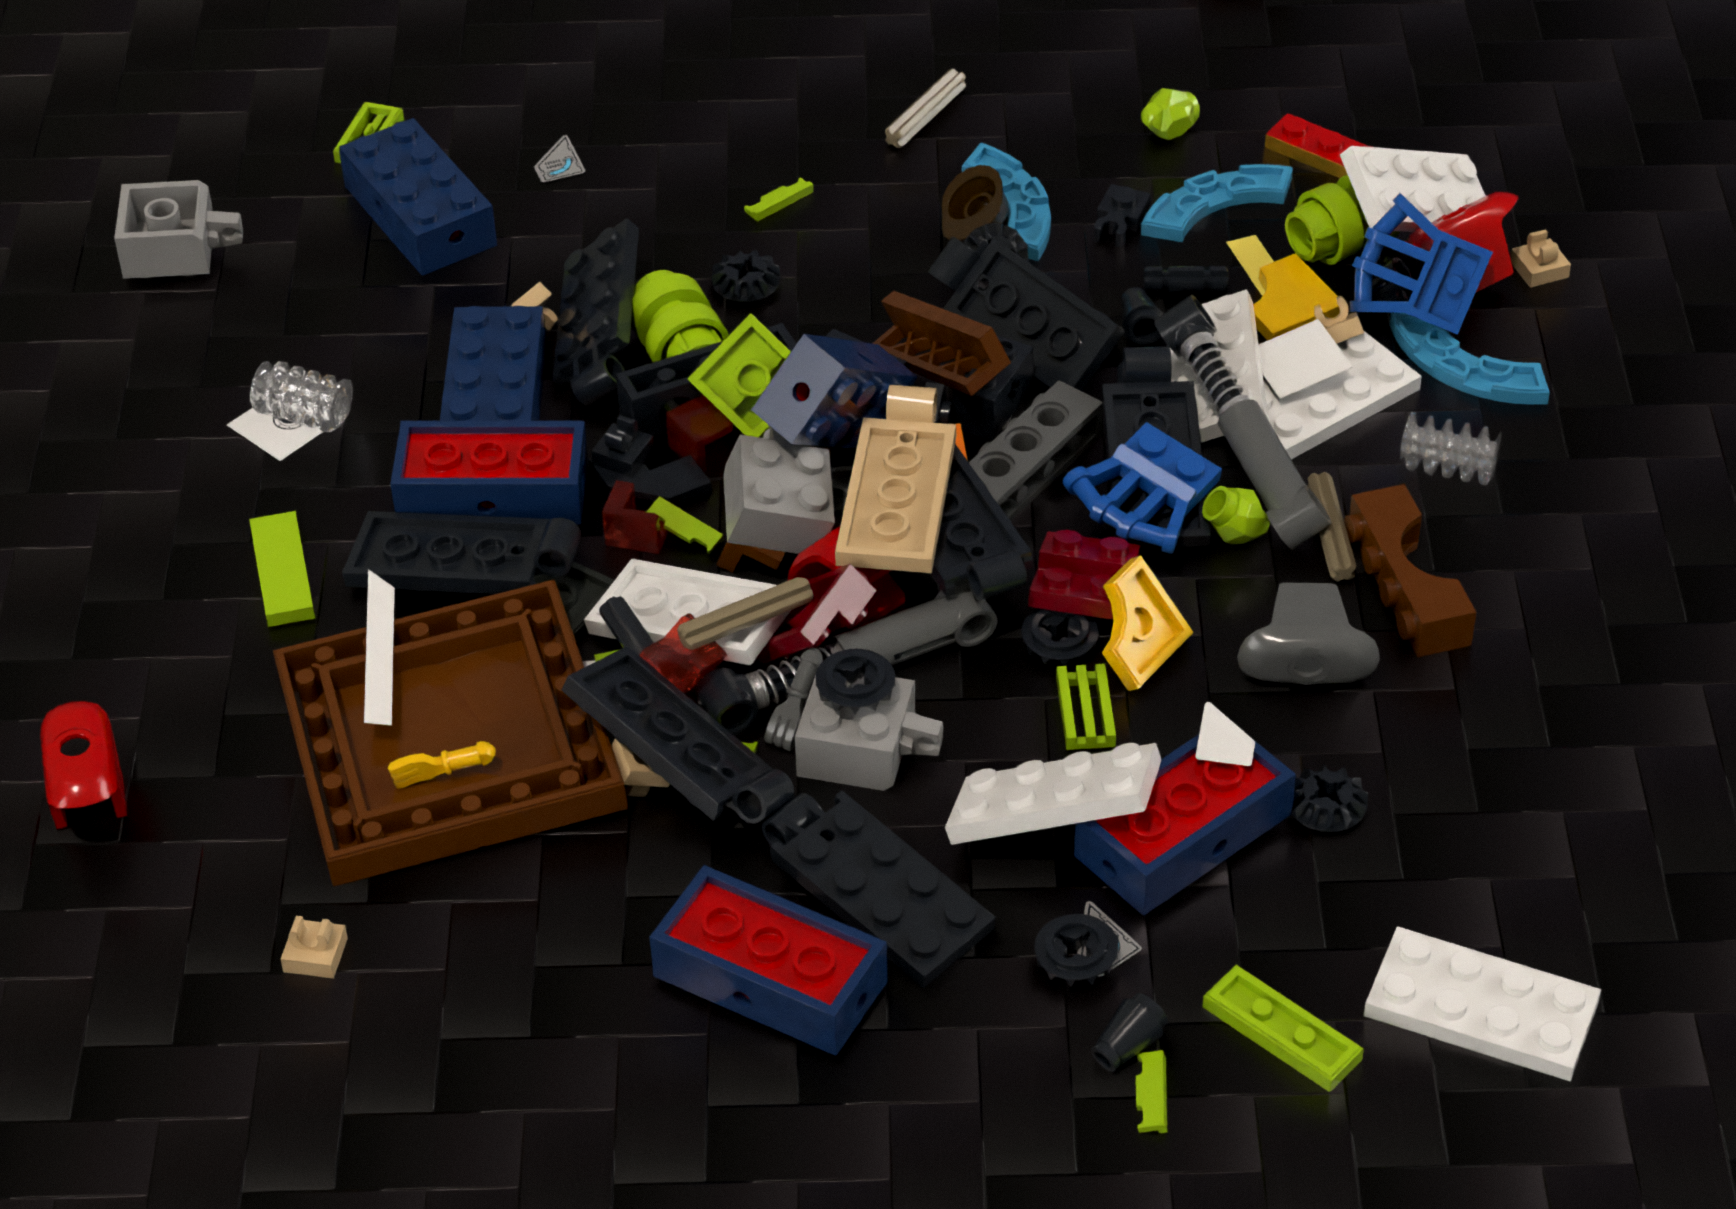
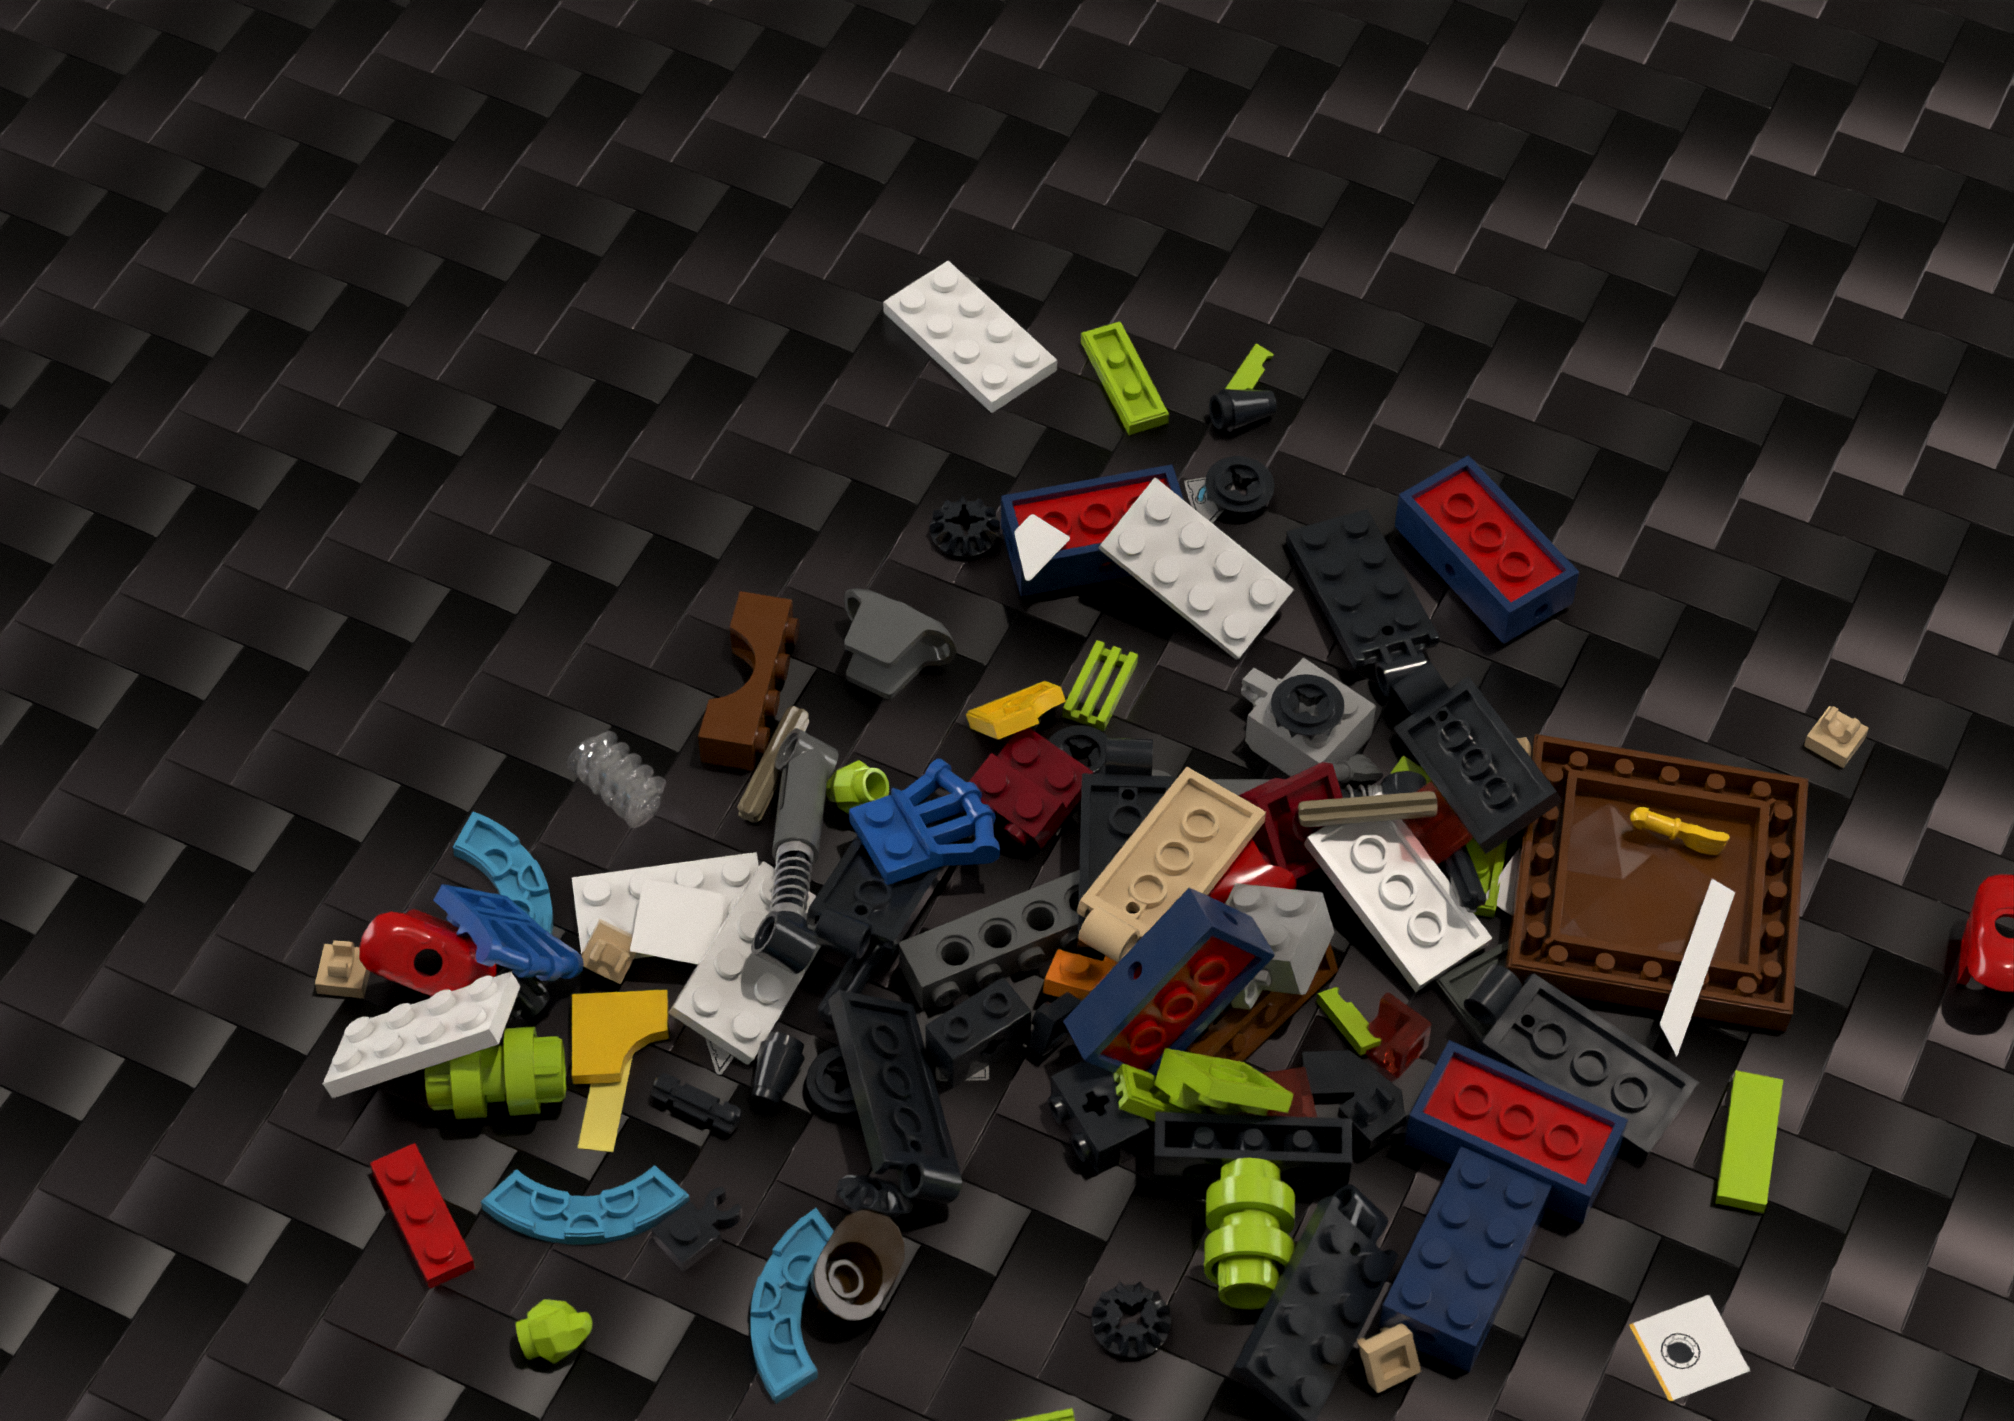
camera: 155 degrees left, 10 degrees up
clear piece [250,361,353,432] -> none
reddish brown fence [872,291,1011,396] -> none

